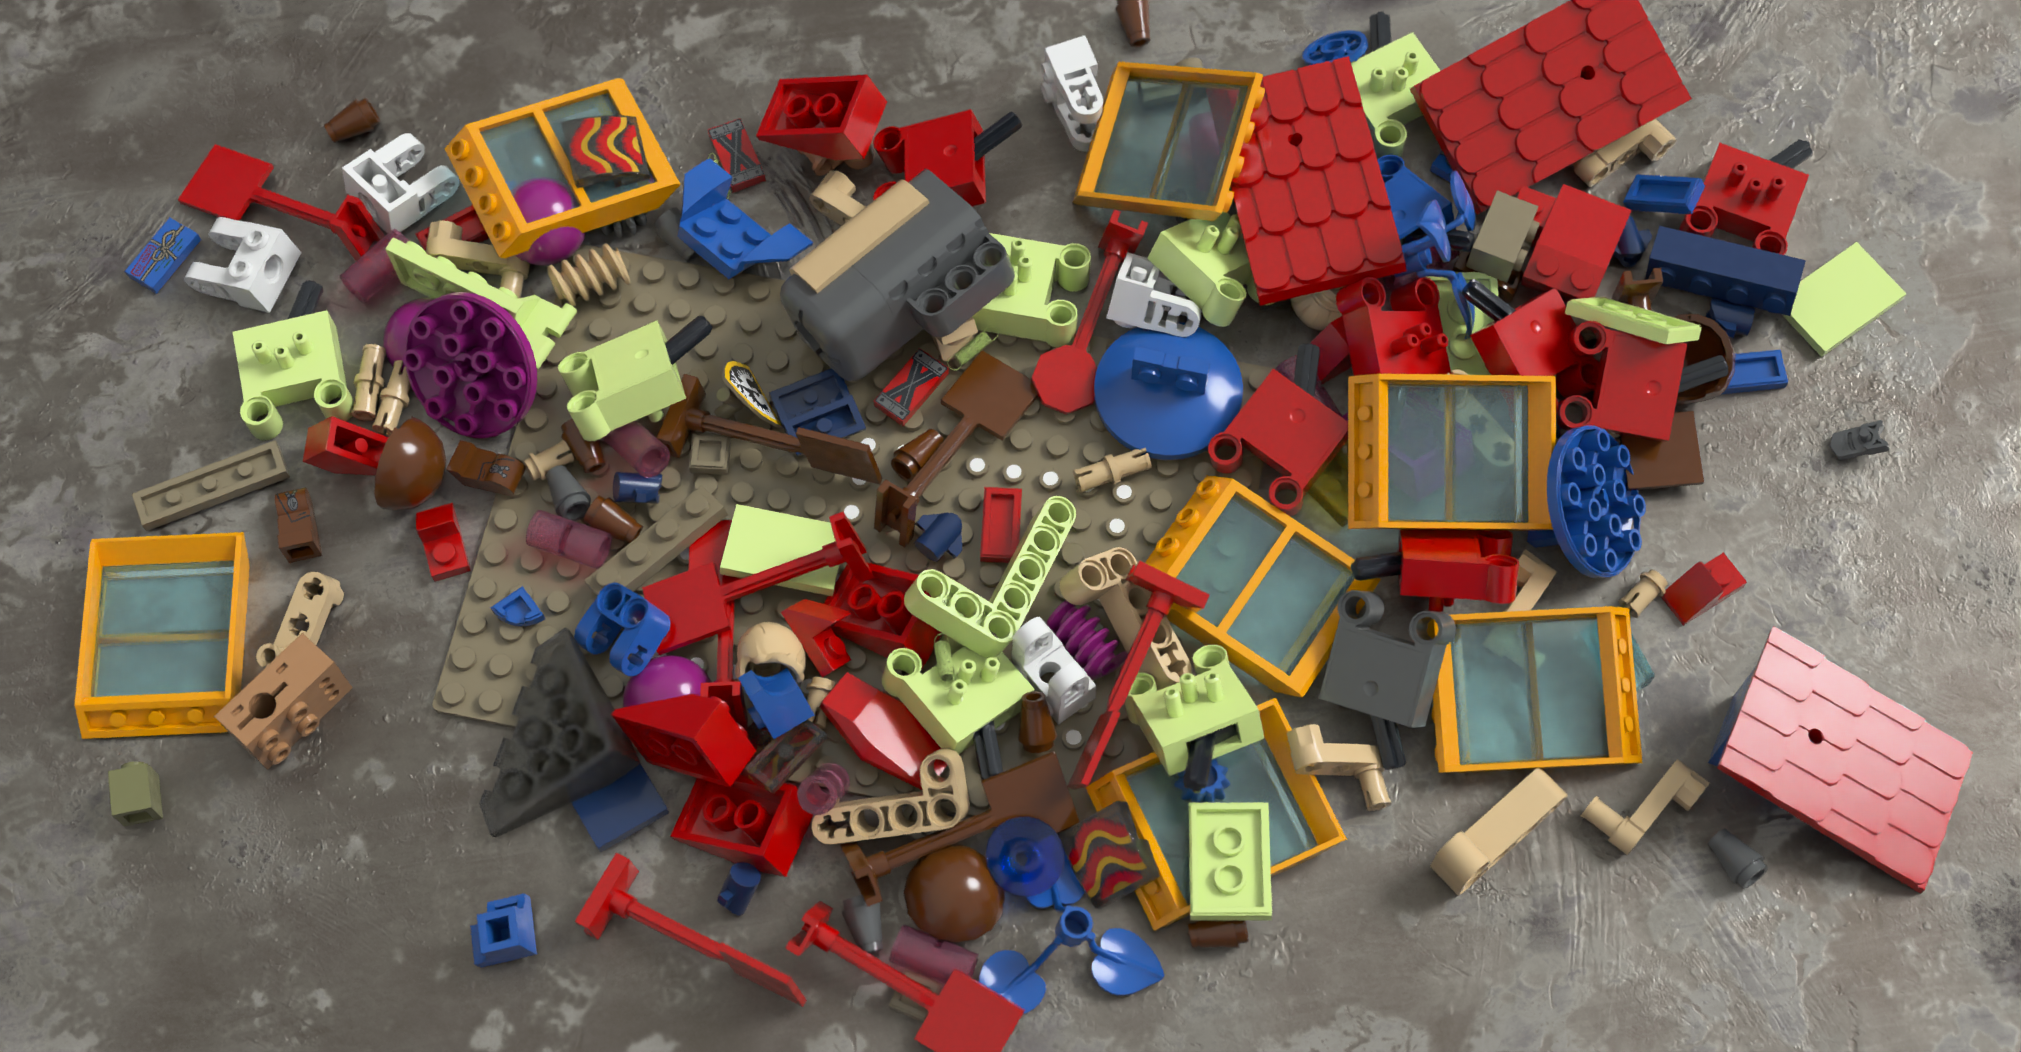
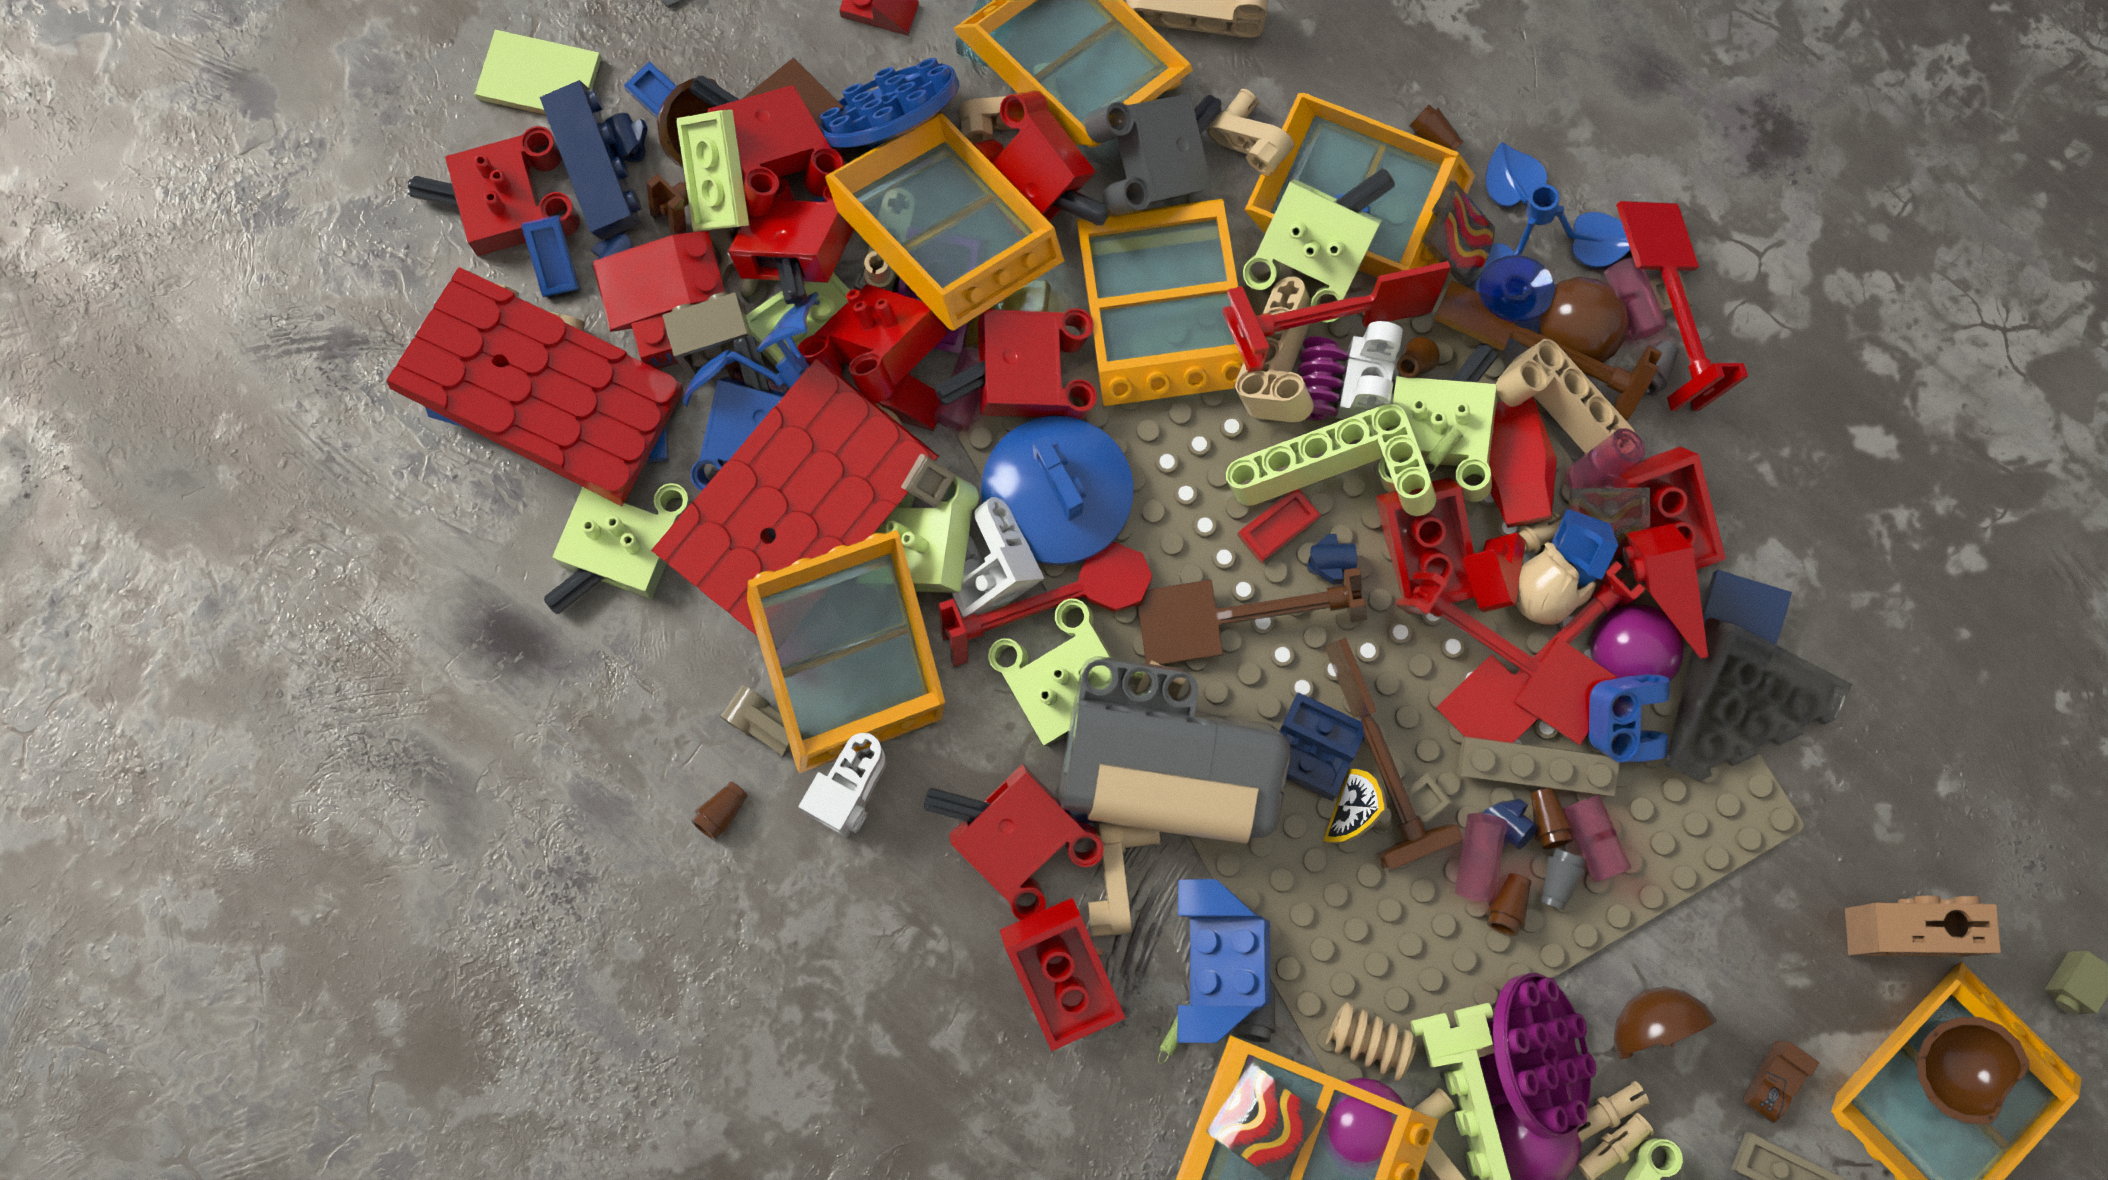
camera: 135 degrees left, 10 degrees up
tan beam [256,572,344,667] -> none
red slope [302,416,389,475] -> none
red slope [416,502,471,582] -> none
reddish brown leg [446,440,526,496] -> none
blue brick [470,893,537,968] -> none
blue tile [490,586,545,626] -> none
tan pin [523,440,574,481] -> none
yellowish green piece [558,316,712,441] -> none
red piece [574,853,807,1007] -> none
tile [708,118,766,193] -> none
dark blue piece [717,862,762,916] -> none
yellowish green tile [720,504,840,596] -> none
tile [874,348,949,426] -> none
reddish brown cone [891,428,944,482] -> none
tan pin [1073,448,1152,493] -> none
yellowish green tile [1189,802,1272,920] -> none
blue wheel [1302,30,1368,66] -> none
tan pin [1619,569,1668,618] -> none
none -> dark tan tile [901,454,956,508]
none -> reddish brown cylinder [1917,1017,2030,1124]

